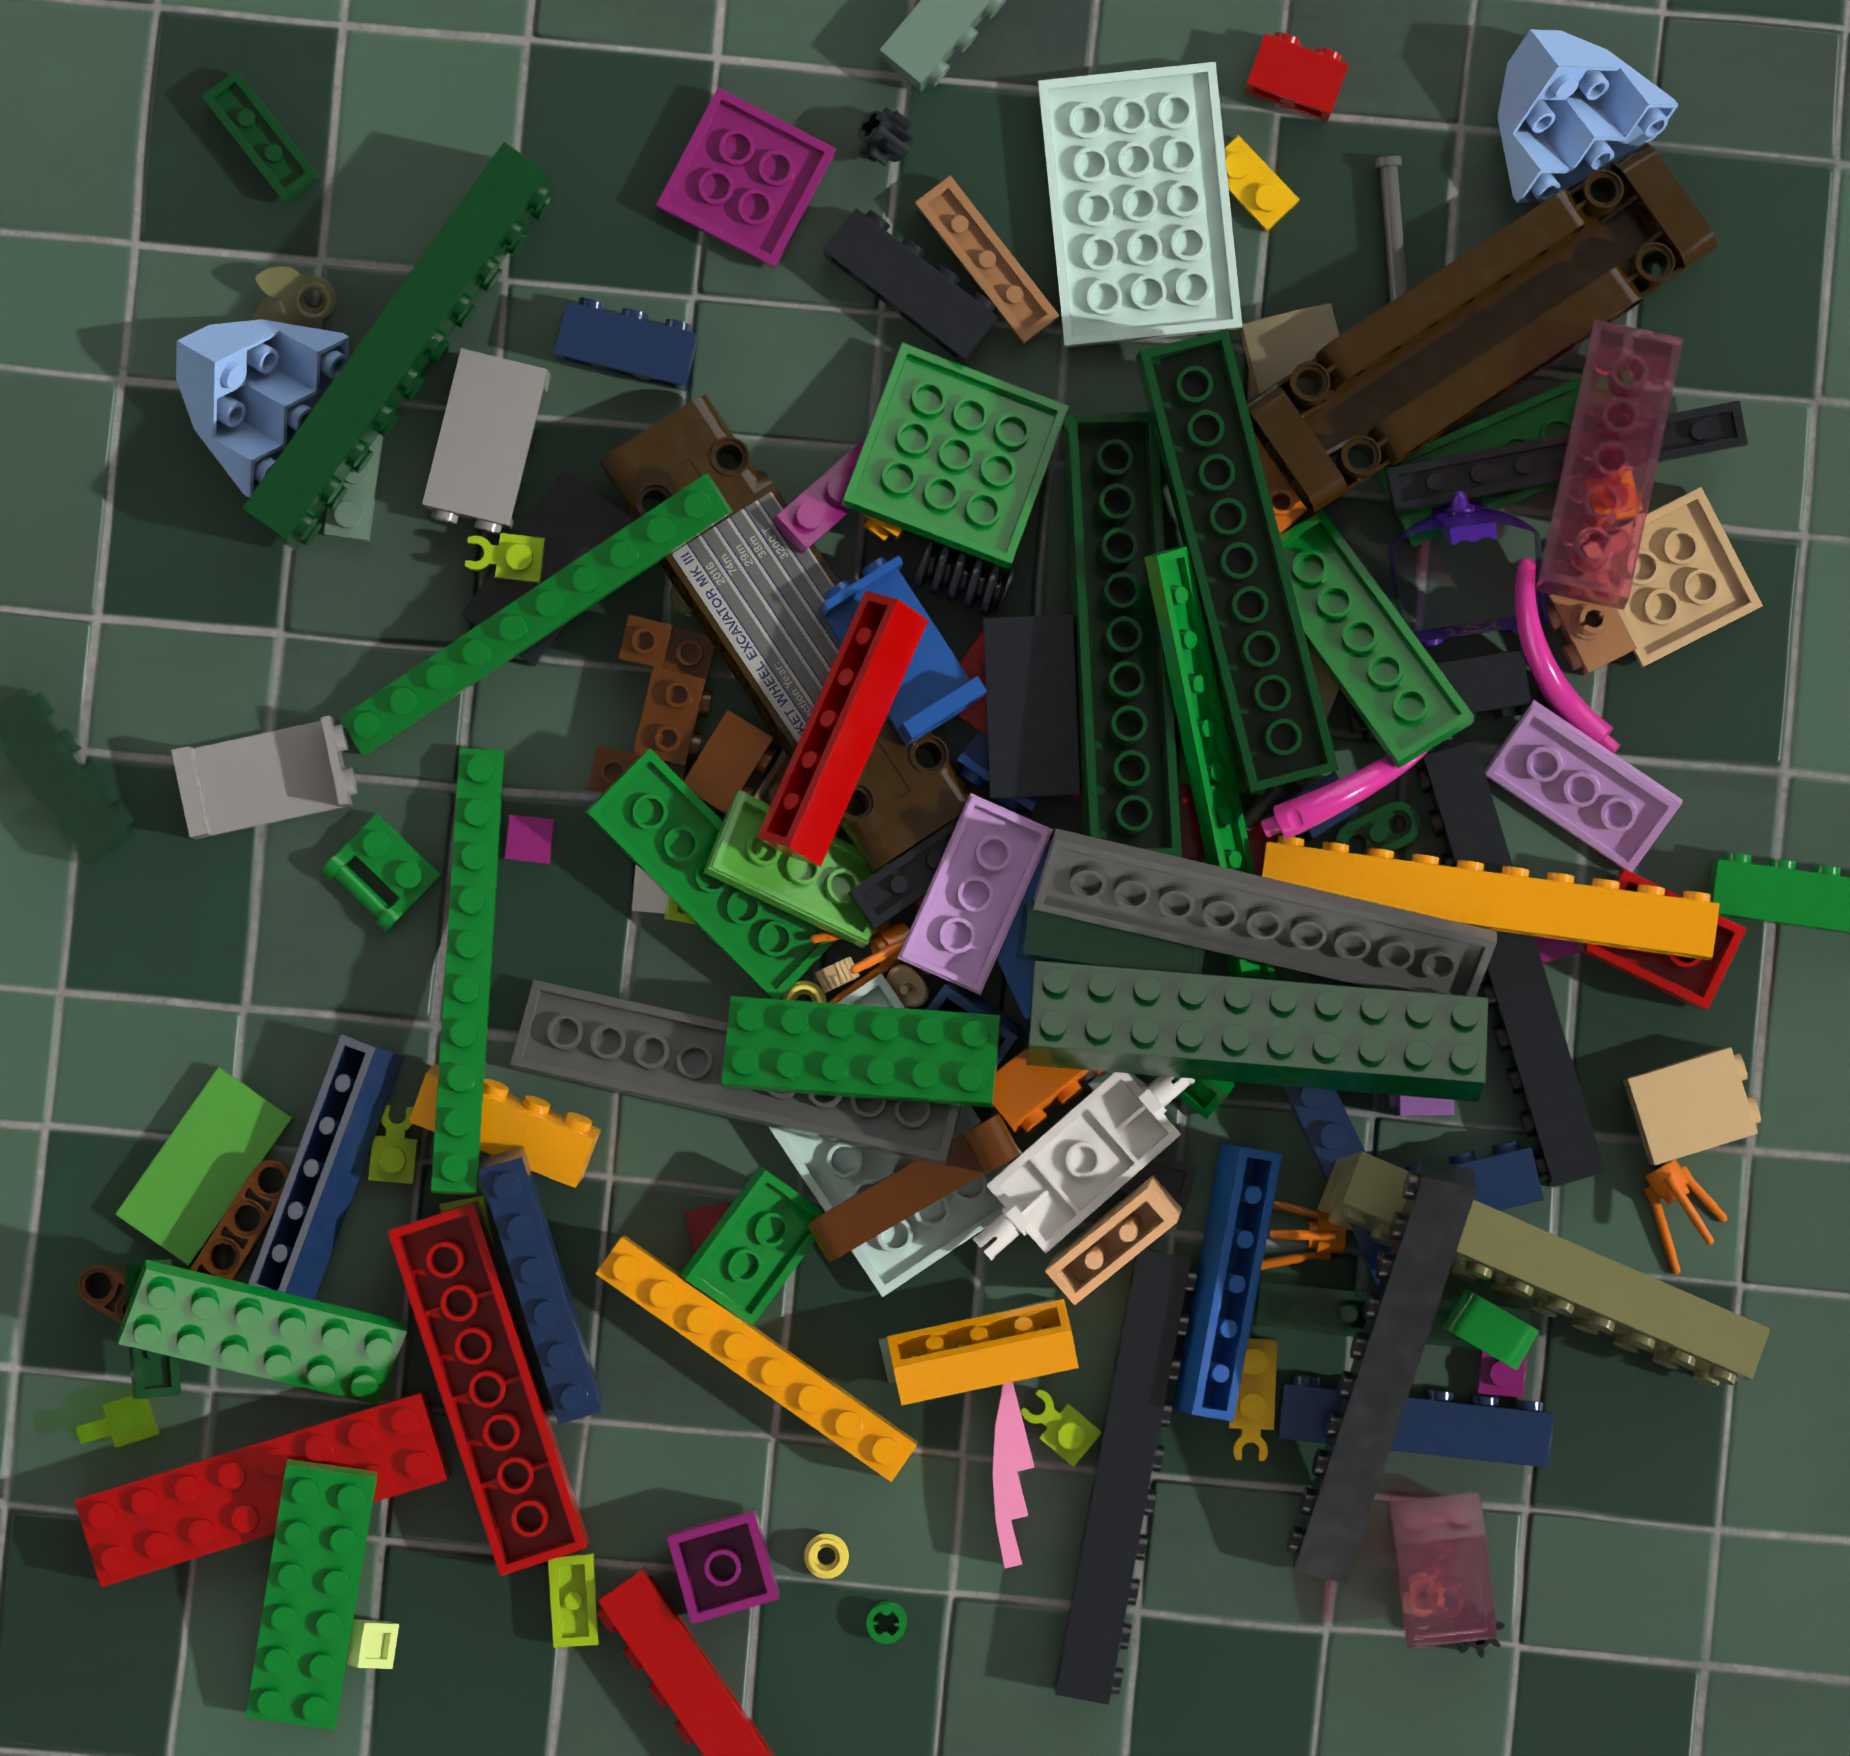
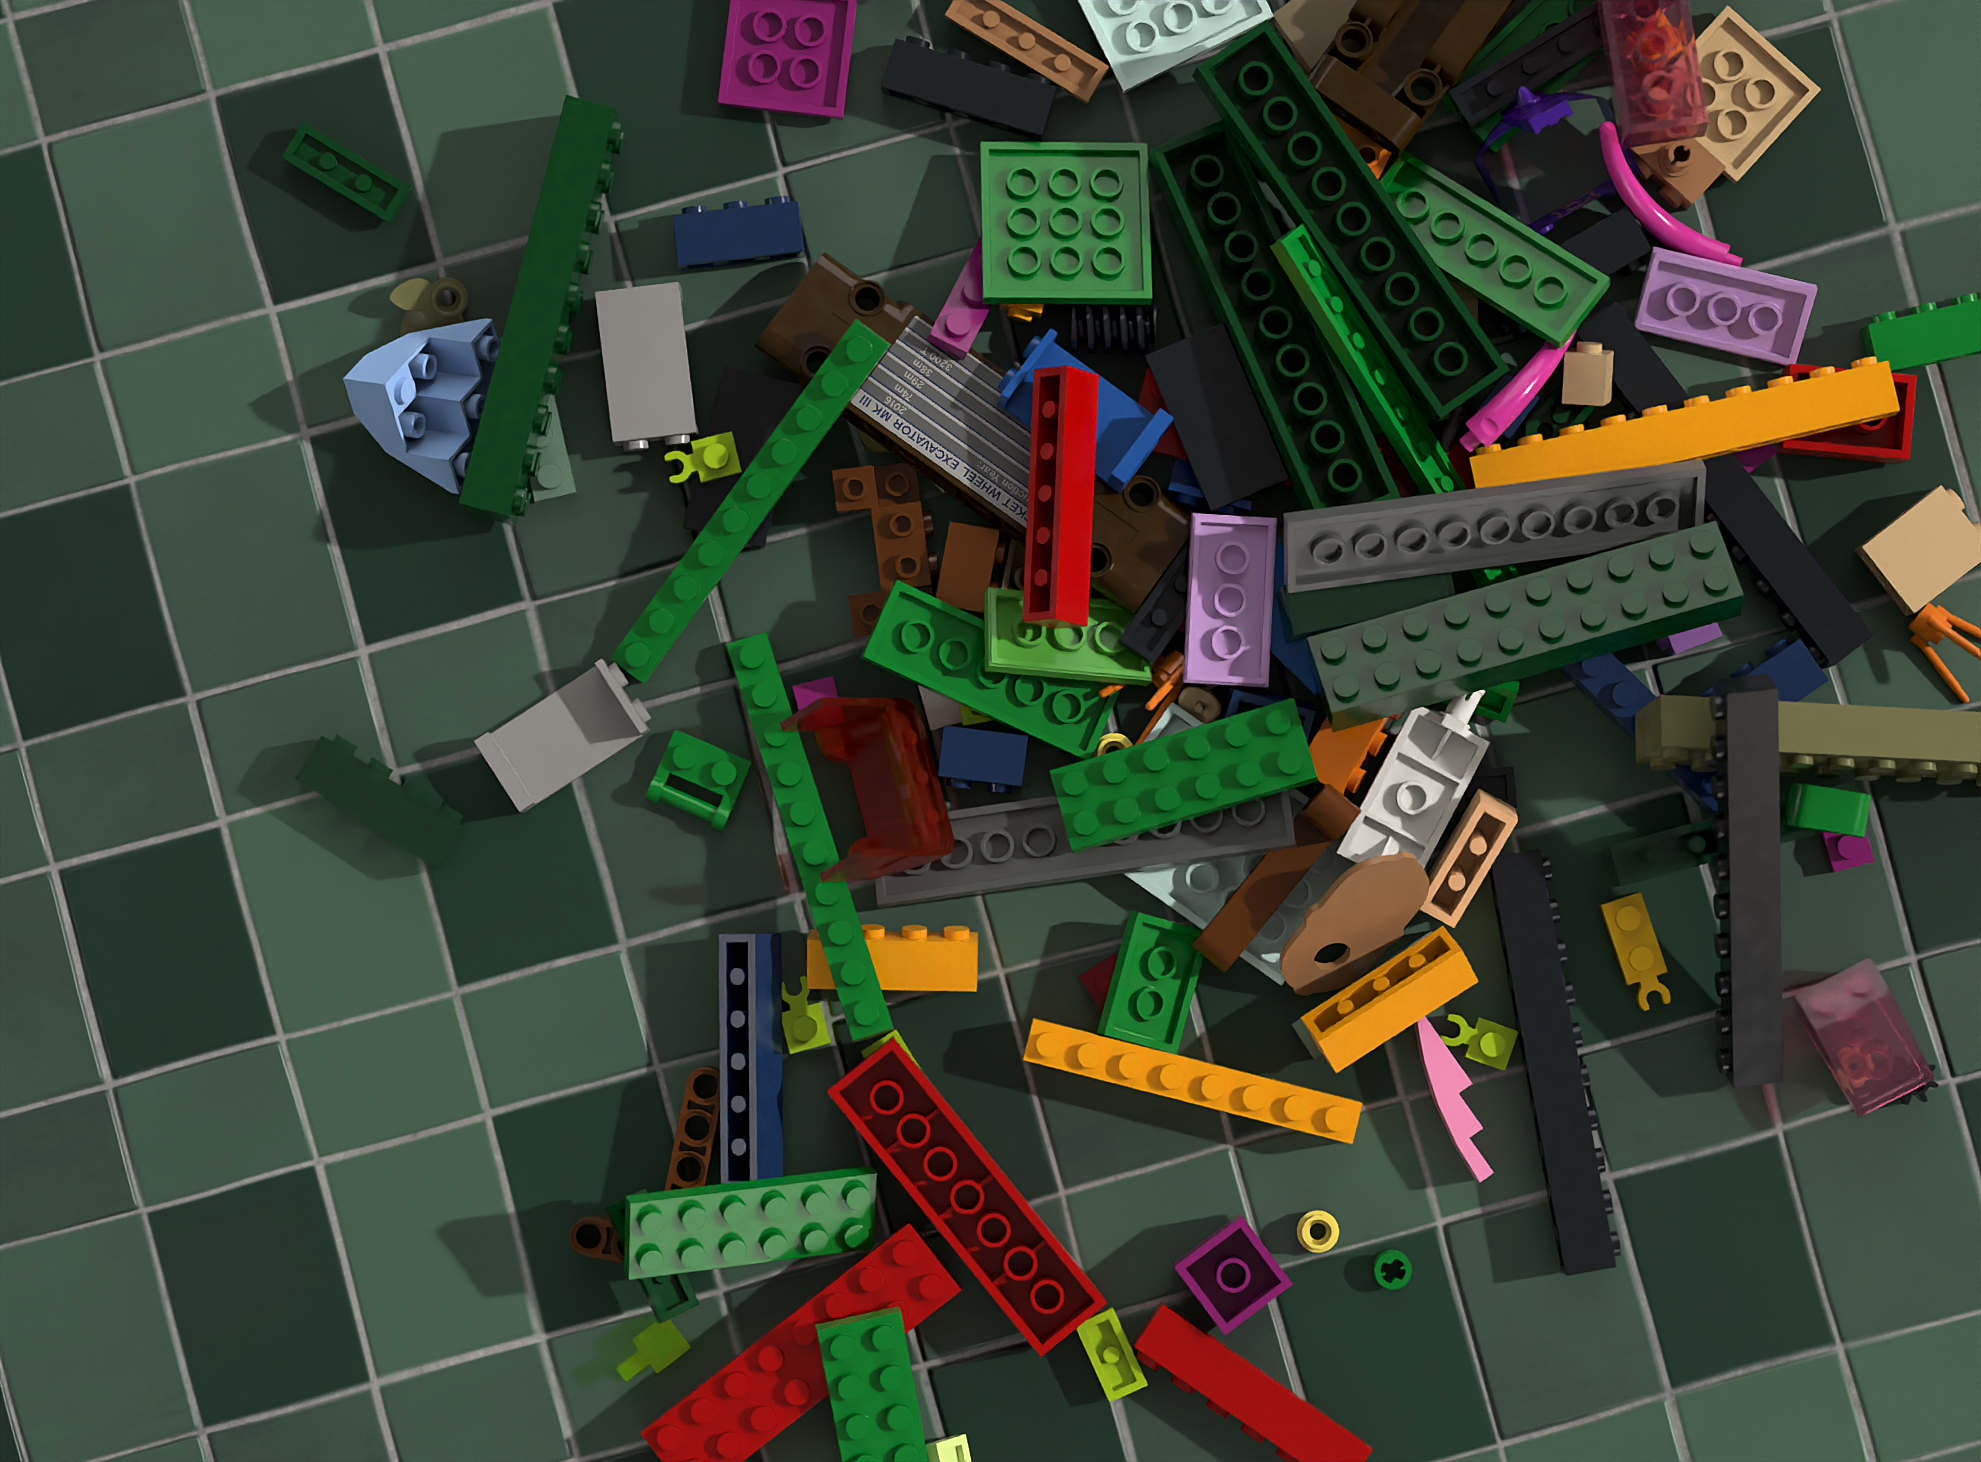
camera: 25 degrees left, 0 degrees up
bright green tile [115,1067,293,1266] -> none
dark blue brick [479,1146,603,1424] -> none
tan axle [815,957,860,993] -> none
blue brick [1172,1143,1282,1422] -> none
orange plant [1261,1199,1346,1270] -> none
dark blue brick [1276,1375,1554,1468] -> none
none -> clear red windscreen [780,697,955,882]
none -> dark blue brick [938,726,1028,794]
none -> medium nougat piece [1279,851,1429,996]
none -> tan brick [1562,342,1614,406]

